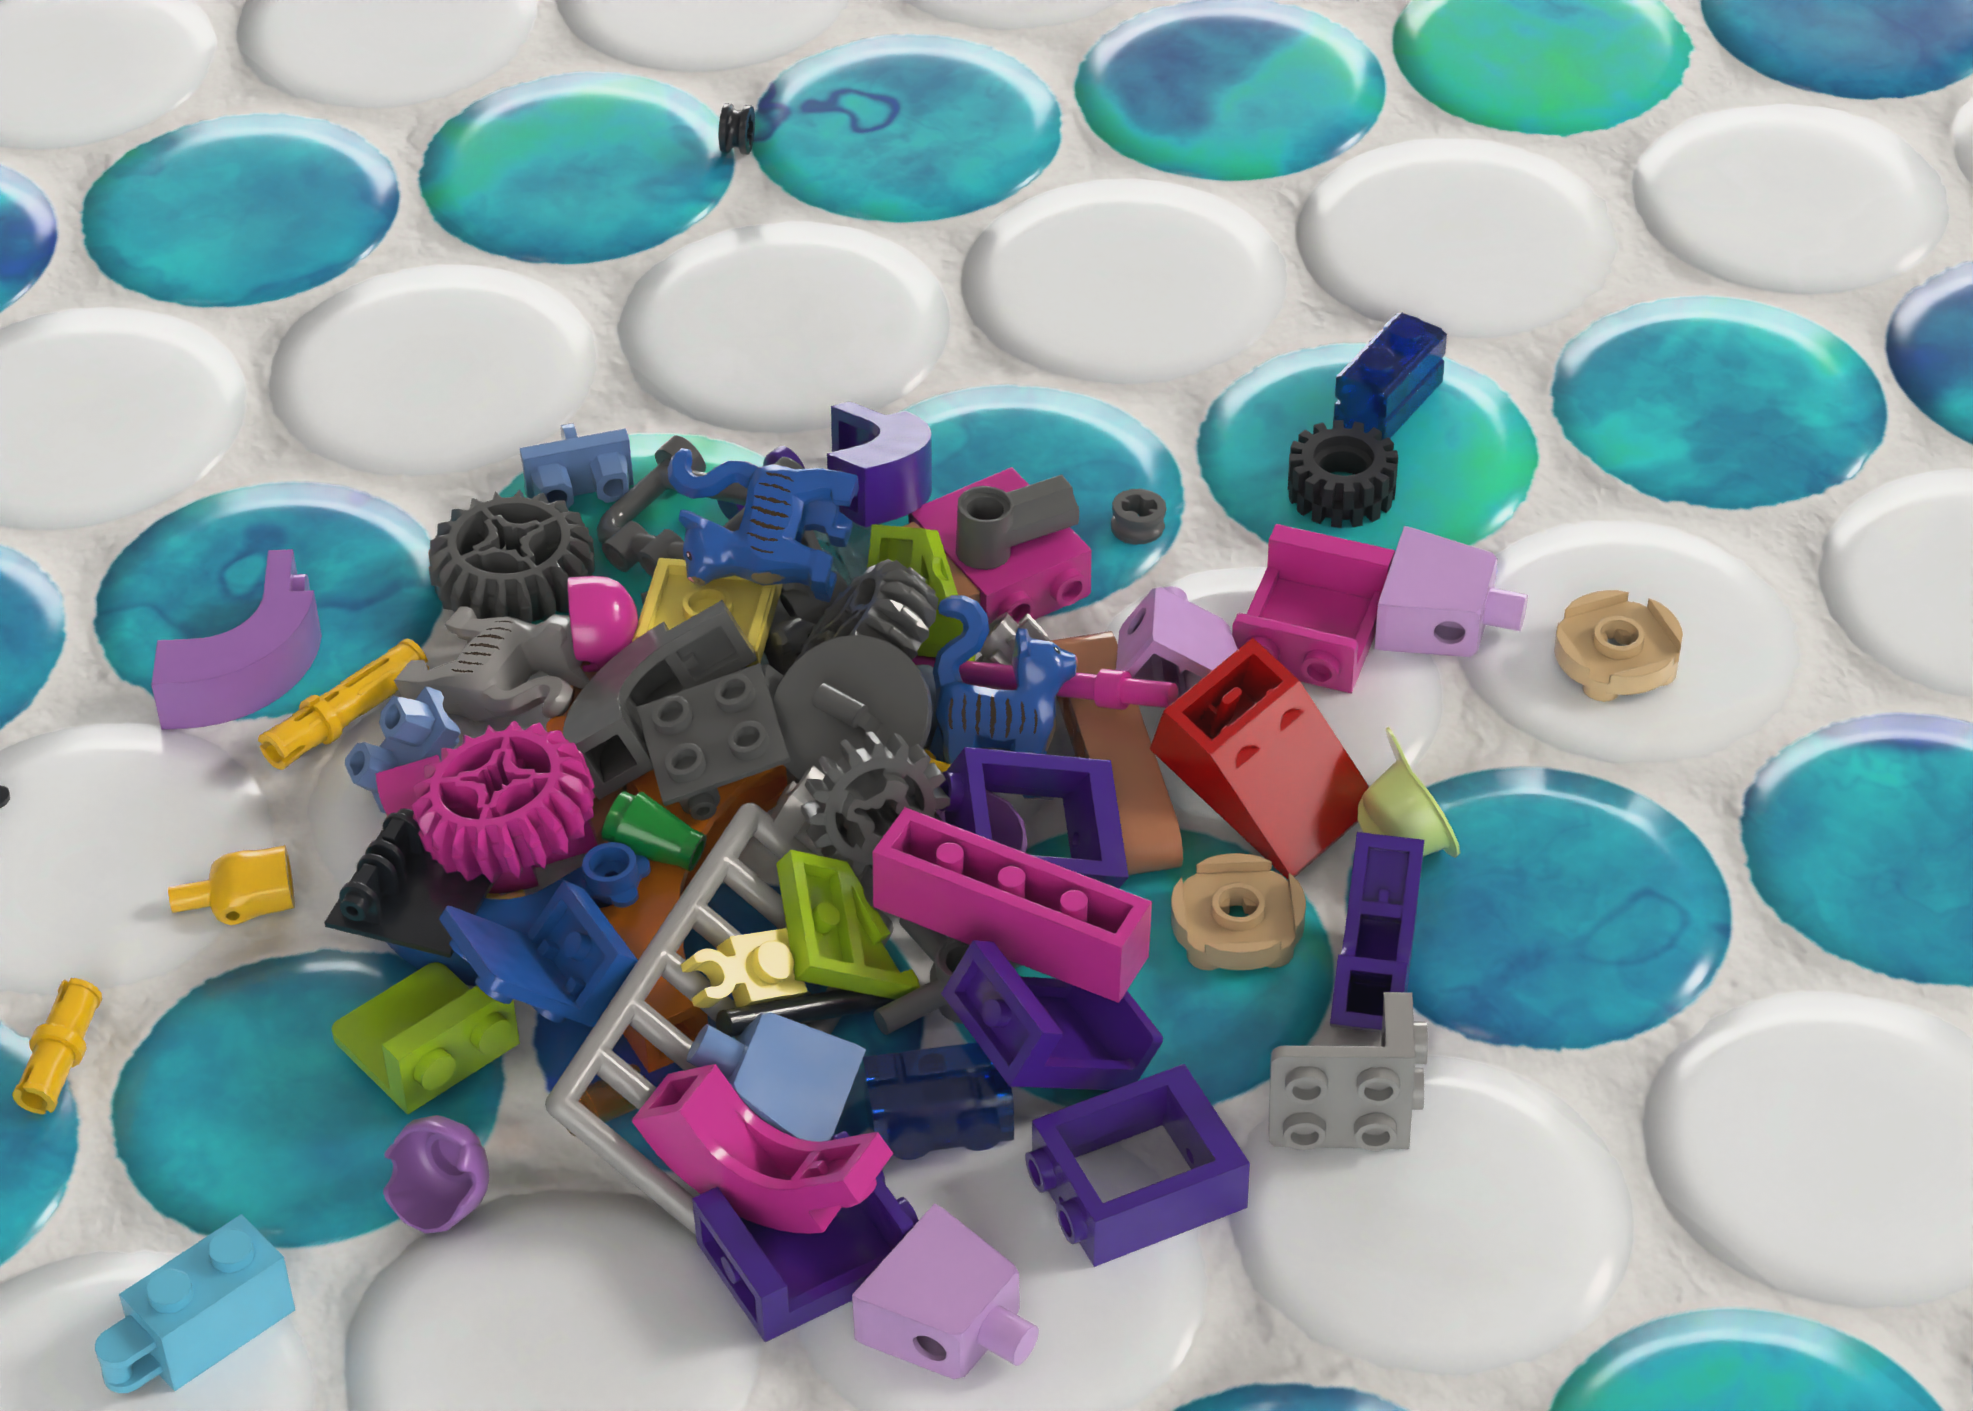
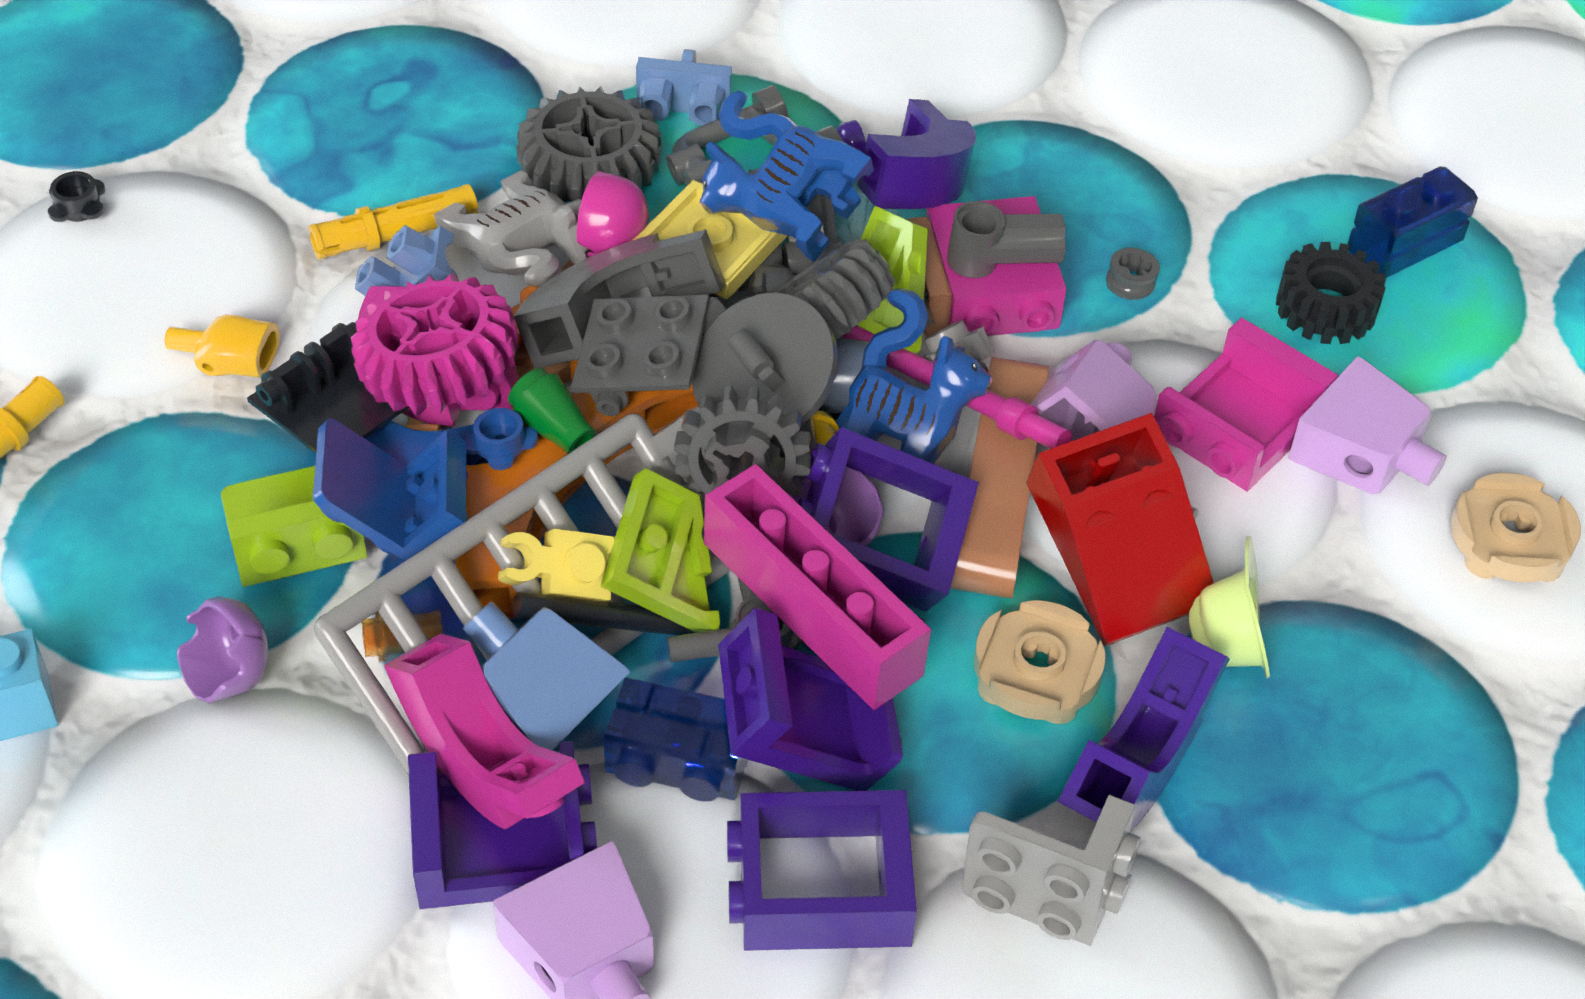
camera: 20 degrees right, 5 degrees up
medium lavender arch [151,549,322,730] -> none

